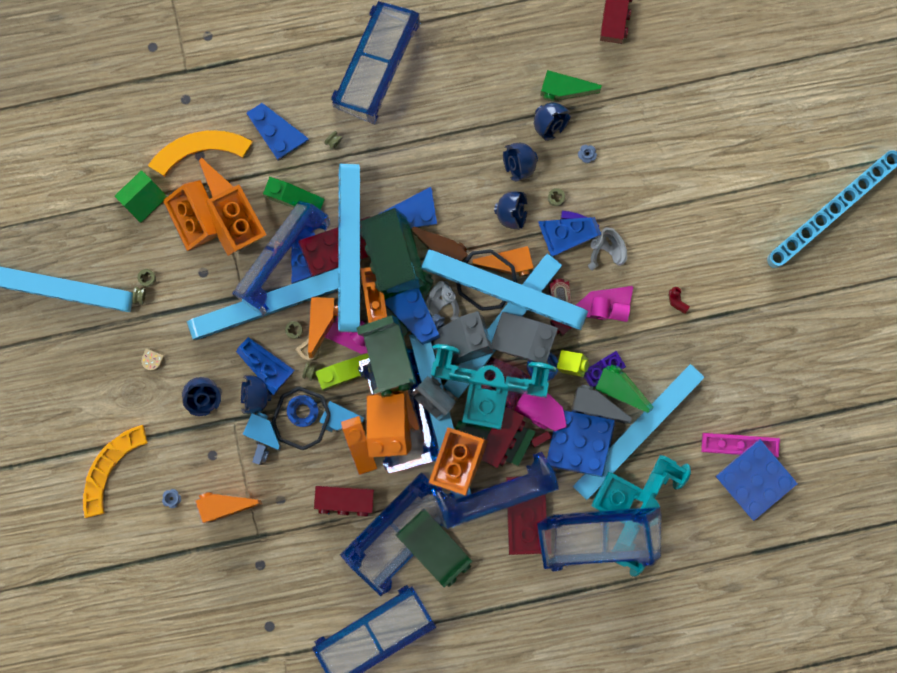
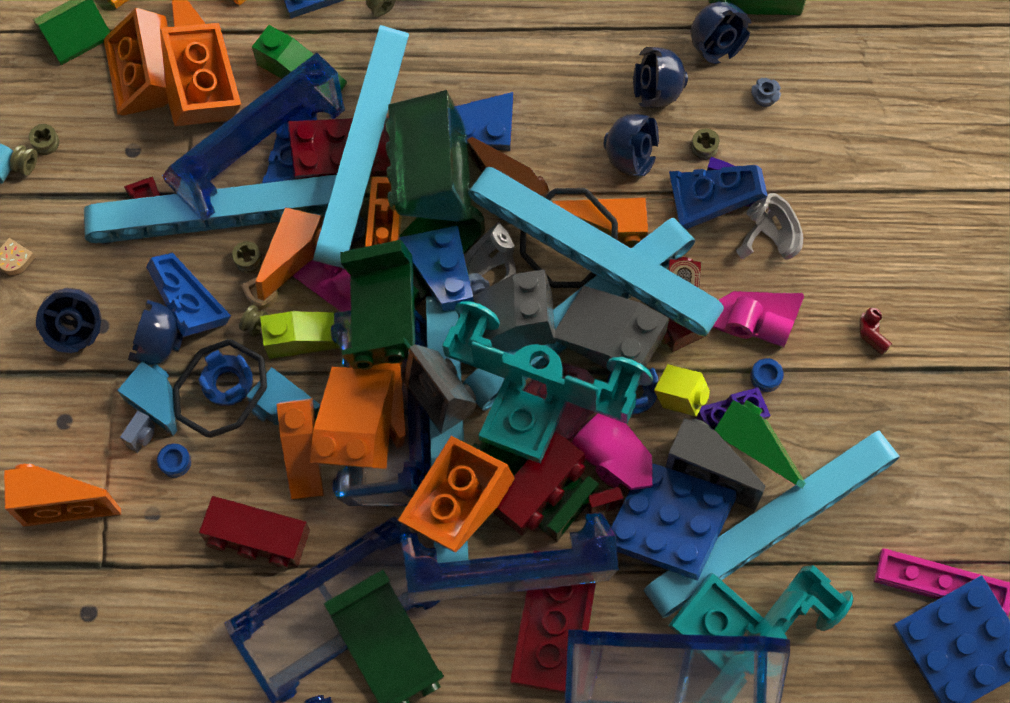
camera: 15 degrees right, 15 degrees down
none -> dark red tile [124,176,160,199]
none -> blue tile [157,444,191,478]
none -> blue tile [750,358,784,392]

